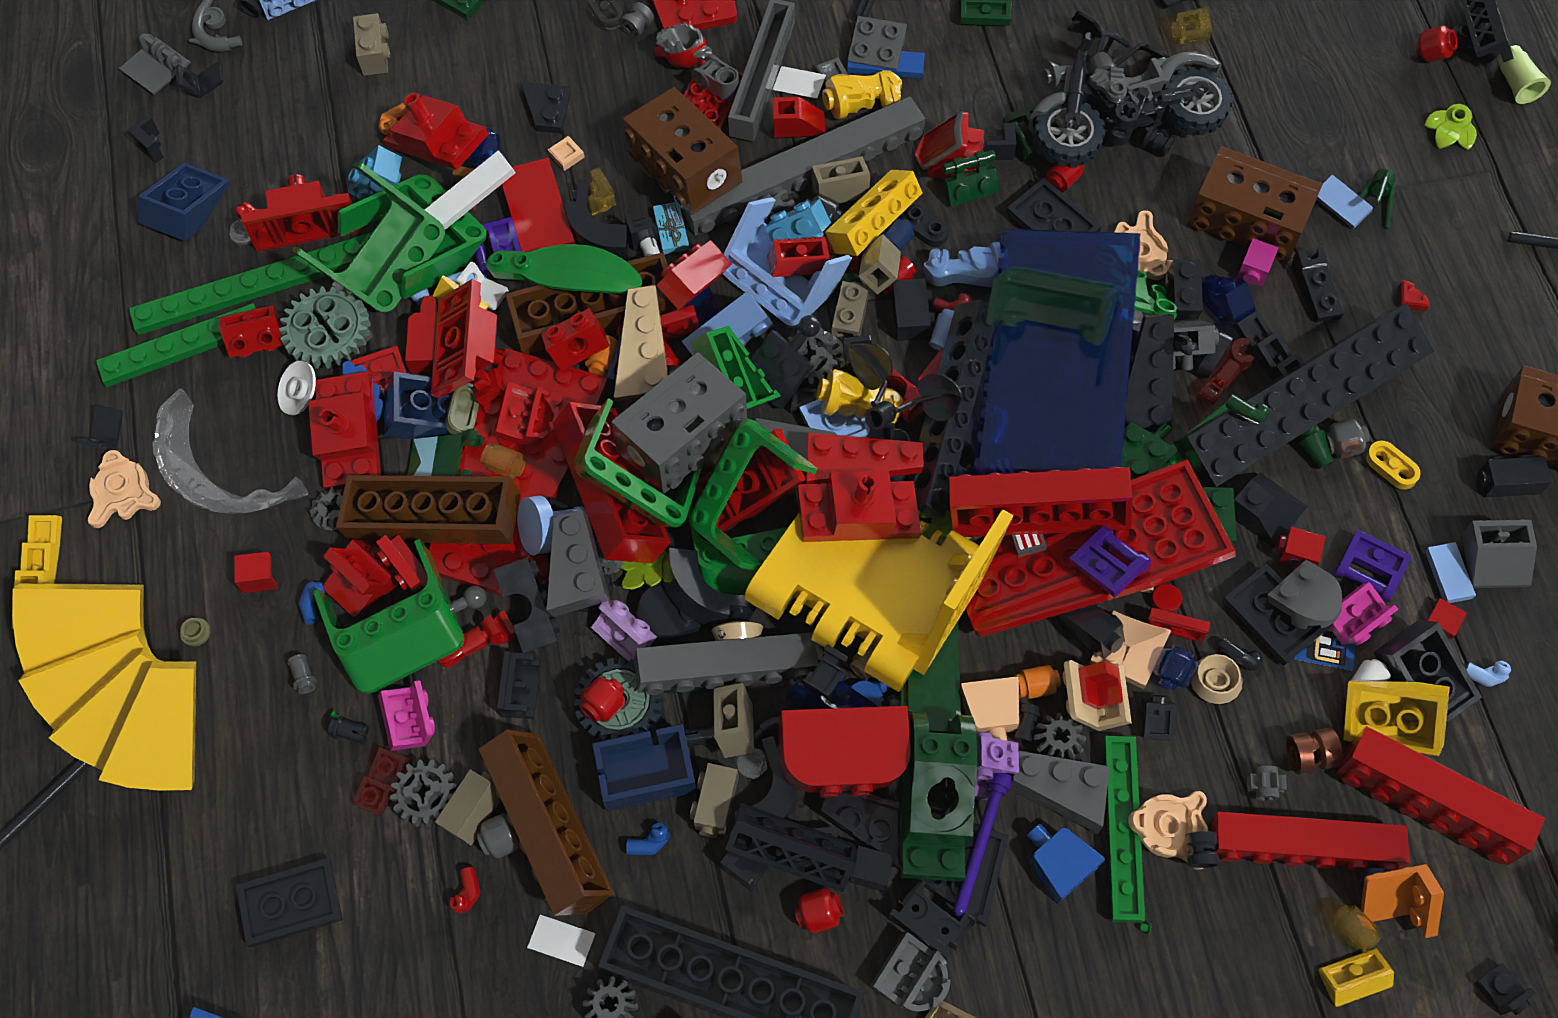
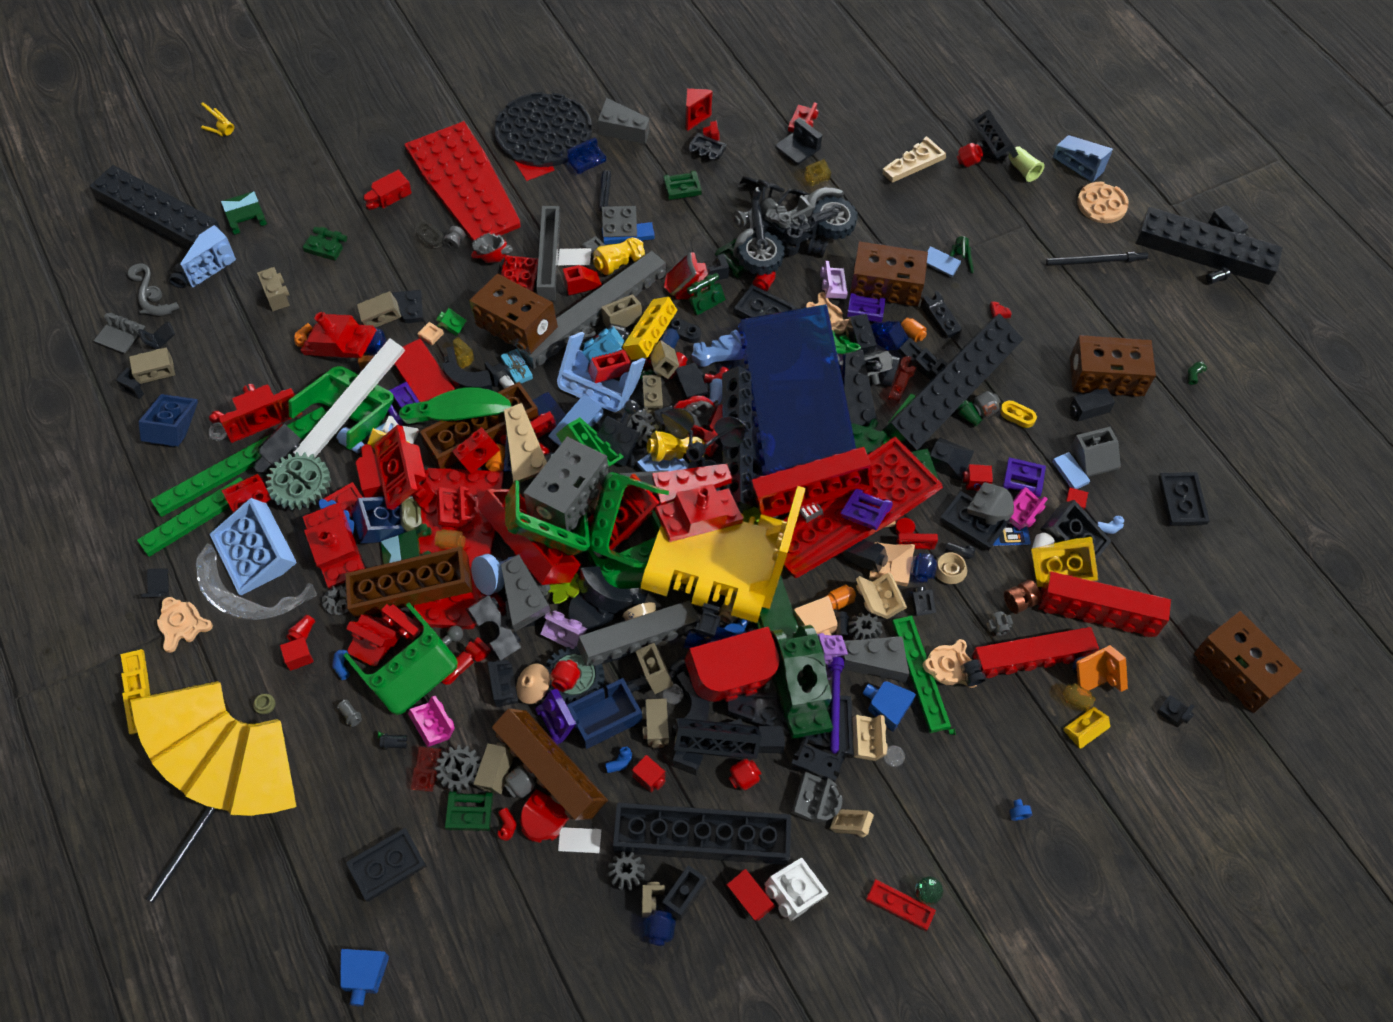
camera: 20 degrees left, 5 degrees down
white dish [277,361,316,415] -> none
green windscreen [291,162,445,312] -> none
dark azure brick [348,146,402,200] -> none
brick [656,240,732,310] -> none
dark grey piece [691,54,739,101] -> none
clear green windscreen [986,267,1120,346] -> none
red panel [1078,661,1123,709] -> none
dark green arm [1226,394,1270,424] -> none
dark pink brick [1237,238,1279,287] -> none
lime plate [1424,104,1477,150] -> none
none -> dark tan brick [129,347,175,384]
none -> light blue slope [210,498,297,595]
none -> black hinge [253,423,301,473]
none -> red cone [287,615,315,642]
none -> dark tan brick [357,291,401,328]
none -> green bracket [436,308,467,336]
none -> dark green plate [445,791,493,831]
none -> light nougat dish [516,664,550,704]
none -> red slope [520,790,569,842]
none -> dark purple plate [535,689,576,745]
none -> red brick [632,755,666,793]
none -> dark grey hair [673,396,719,428]
none -> lavender bracket [820,261,847,299]
none -> dark purple plate [847,293,885,322]
none -> tan bracket [852,715,887,761]
none -> tan wing [883,137,946,183]
none -> clear plate [884,746,905,767]
none -> orange brick [900,318,927,342]

